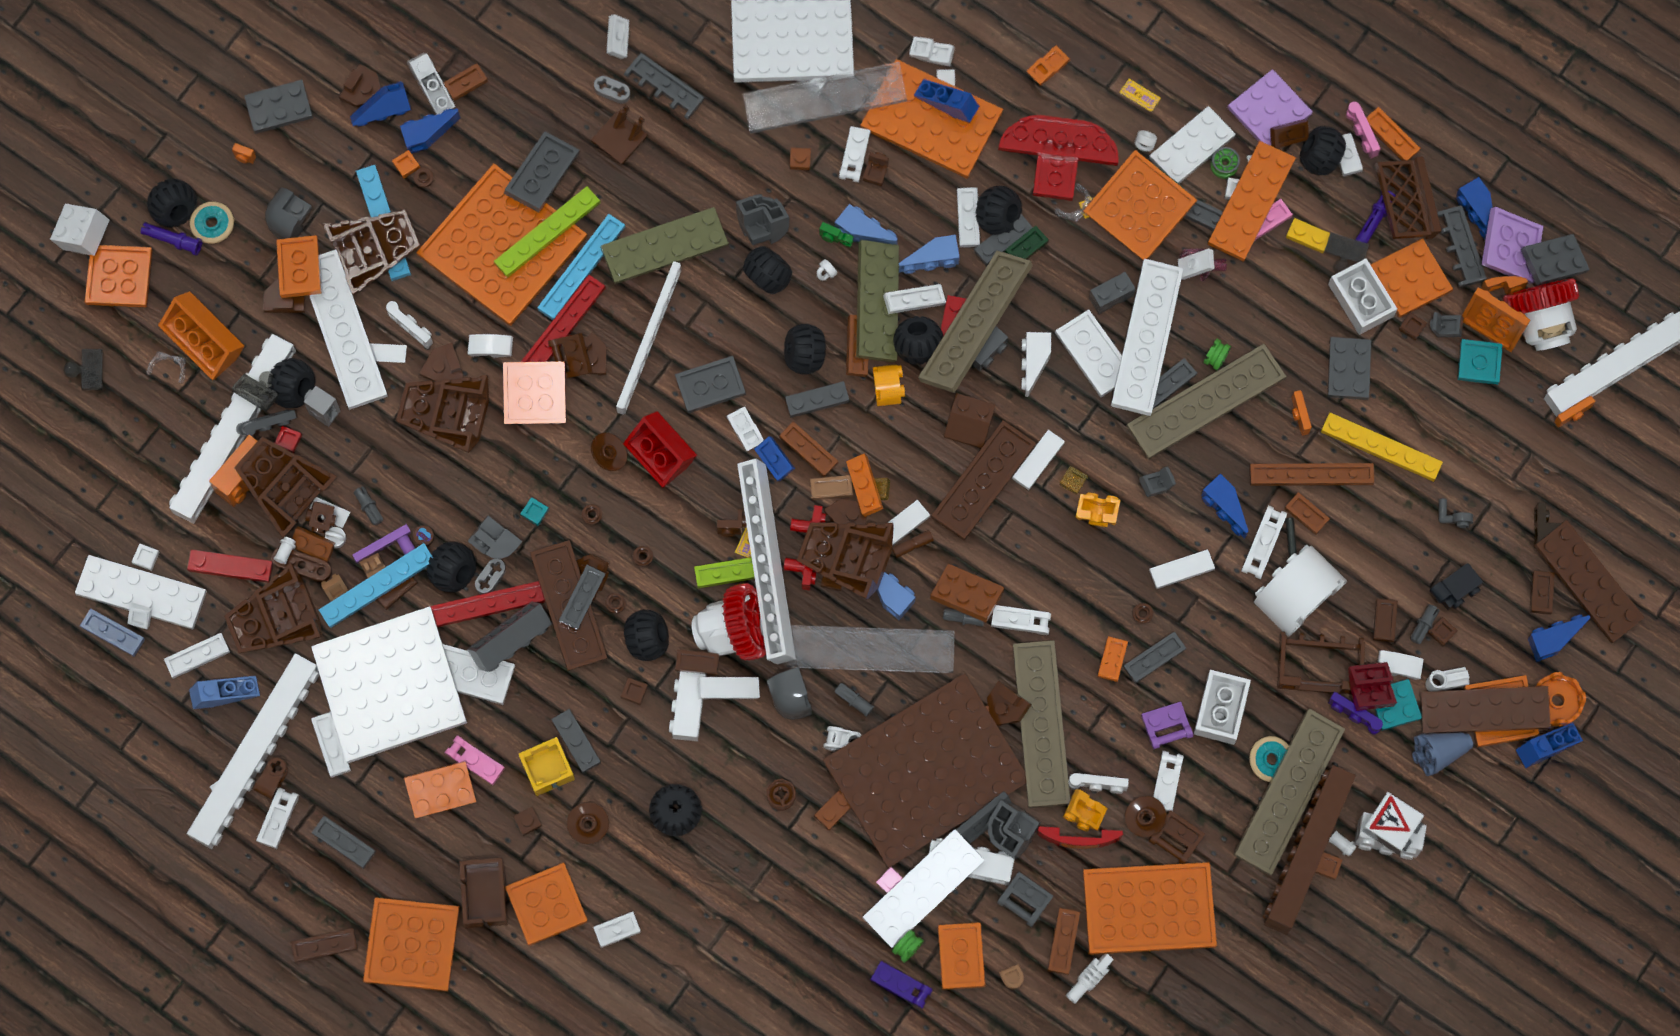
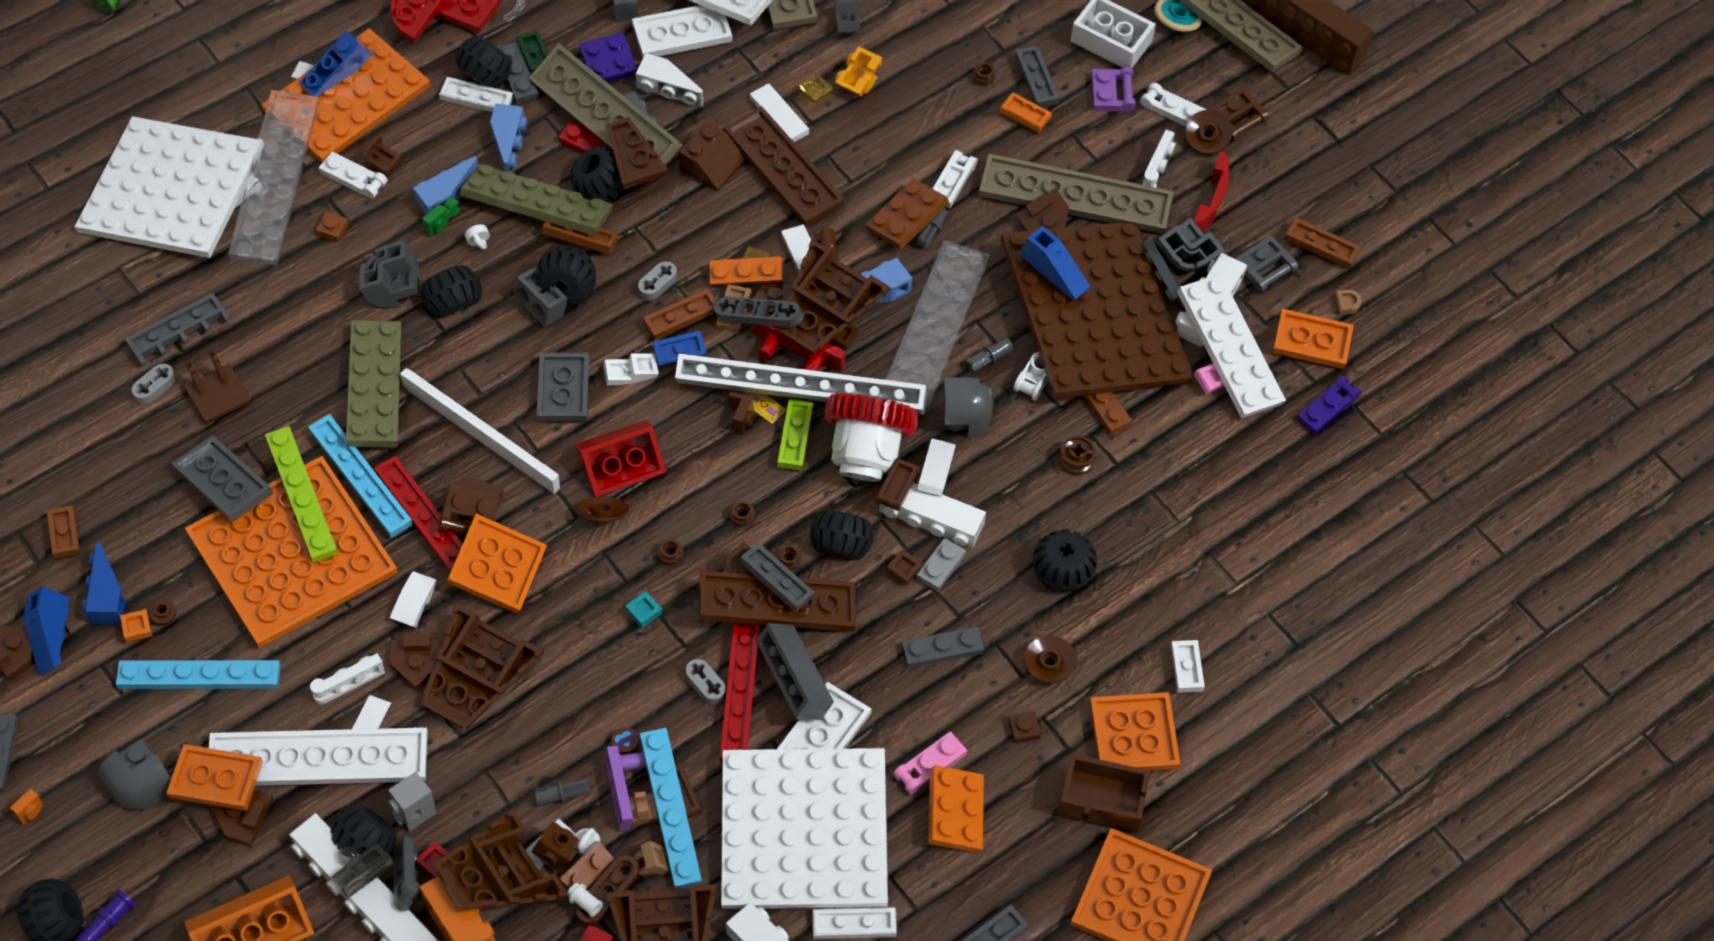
camera: 75 degrees left, 15 degrees down
wheel [190,202,234,244] -> none
reddish brown wedge [323,210,420,295] -> none
white slope [407,53,455,115] -> none
black wheel [427,542,477,593] -> none
dark grey brick [468,515,522,559] -> none
yellow container [518,737,575,796] -> none
white plate [607,14,629,59] -> none
dark grey plate [785,381,849,418] -> none
light orange cylinder [873,364,905,406] -> none
white tile [883,284,946,314] -> none
bright green wheel [892,929,924,963] -> none
white slope [909,37,955,66] -> none
light orange cylinder [1063,789,1107,832] -> none
white hinge [1066,953,1113,1004] -> none
orange plate [1083,862,1217,955] -> none
white tile [1149,549,1215,589] -> none
none -> dark grey brick [513,266,567,327]
none -> dark purple plate [579,32,637,82]
none -> reddish brown wing [606,117,670,189]
none -> light grey beam [638,261,677,301]
none -> dark grey beam [714,296,804,327]
none -> light grey plate [916,538,966,592]
none -> blue slope [1020,226,1091,301]

